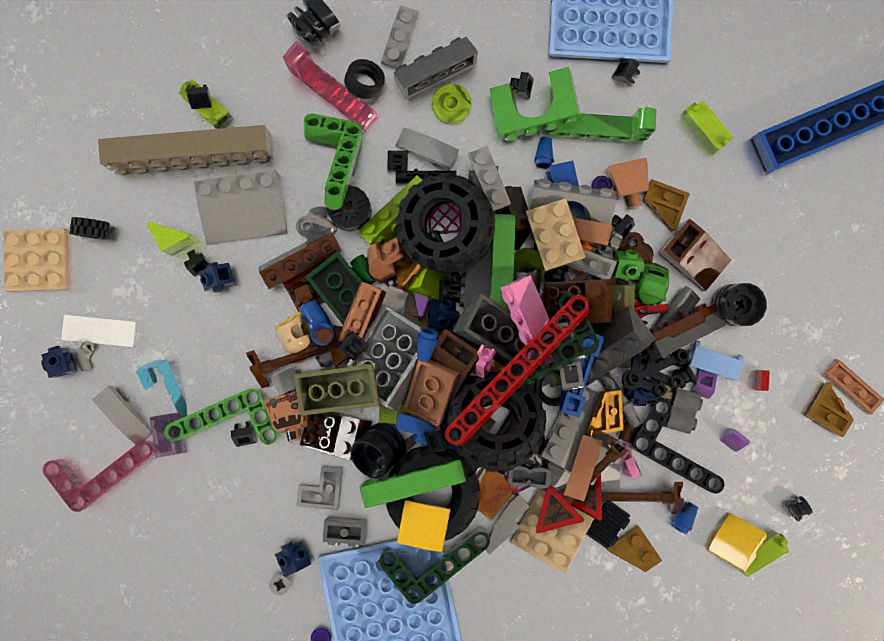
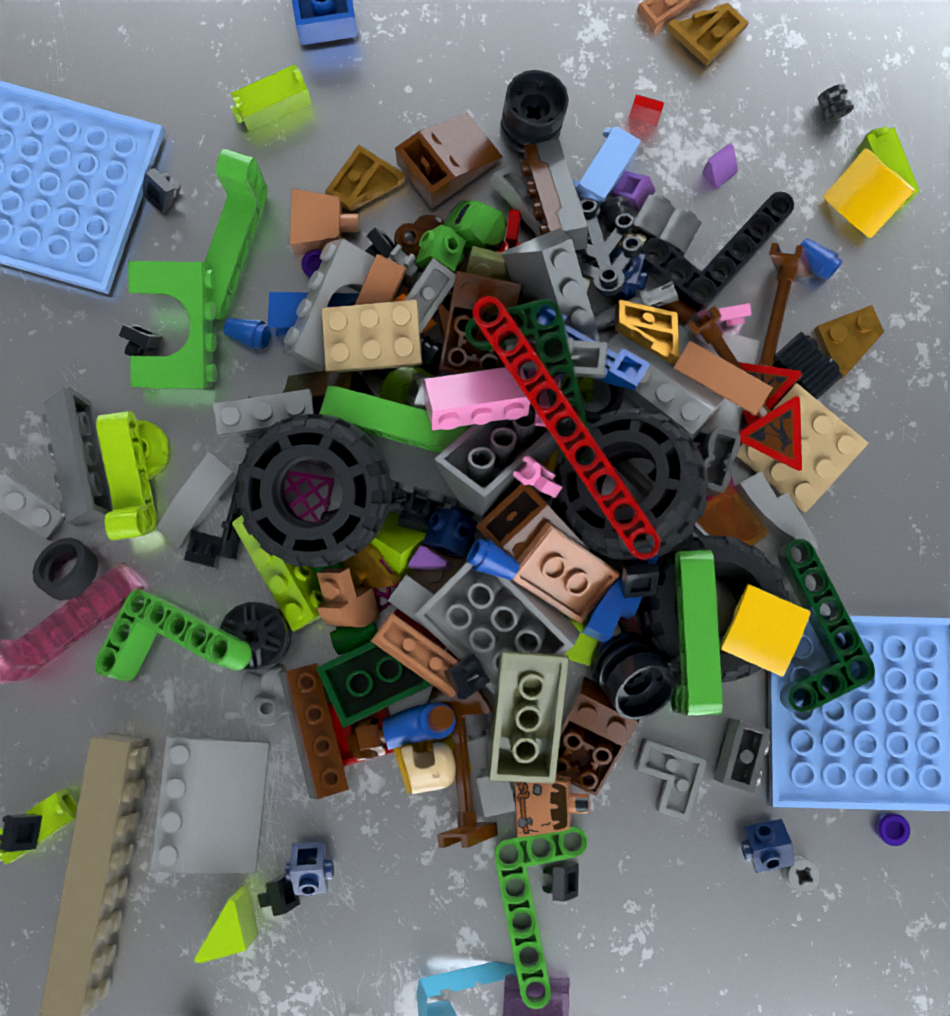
camera: 75 degrees left, 5 degrees down
none -> lime beam [96,411,157,541]

